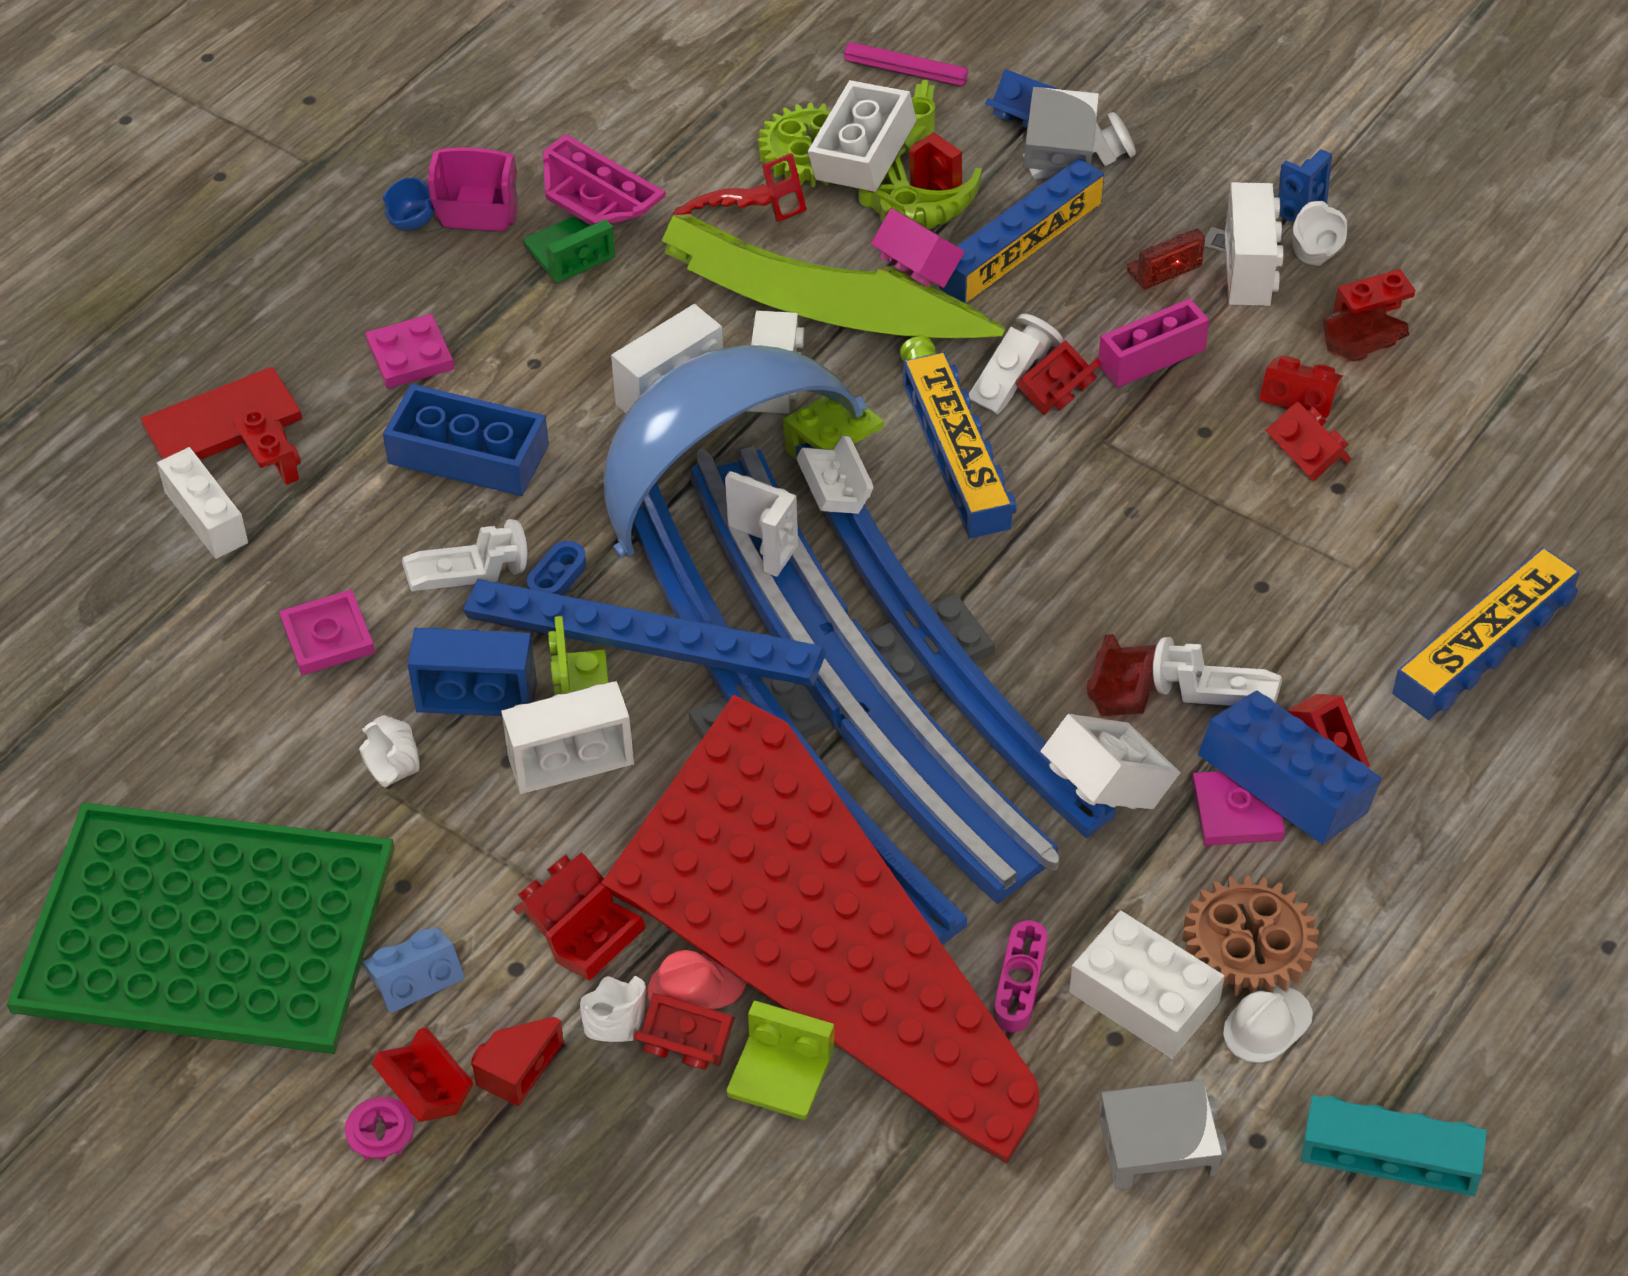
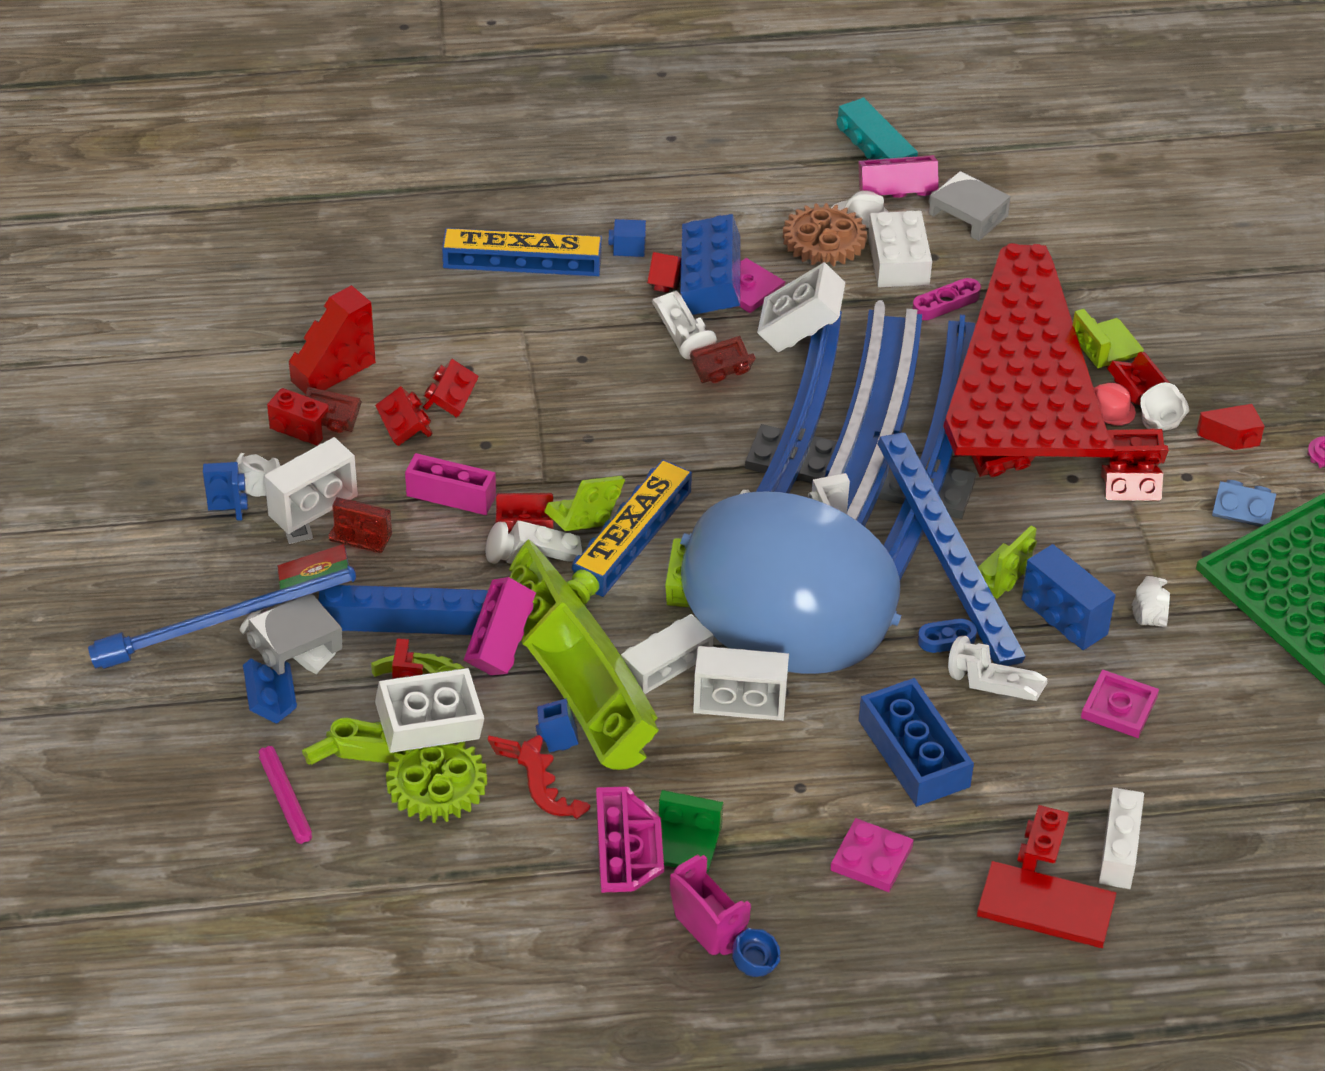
camera: 135 degrees left, 5 degrees down
red bracket [371,1028,473,1122] -> none
white brick [501,681,634,794] -> none
none -> blue flag [88,544,356,669]
none -> red brick [289,285,376,398]
none -> blue brick [536,698,579,753]
none -> lime bracket [544,476,625,531]
none -> blue brick [609,219,646,257]
none -> brick [858,155,939,198]

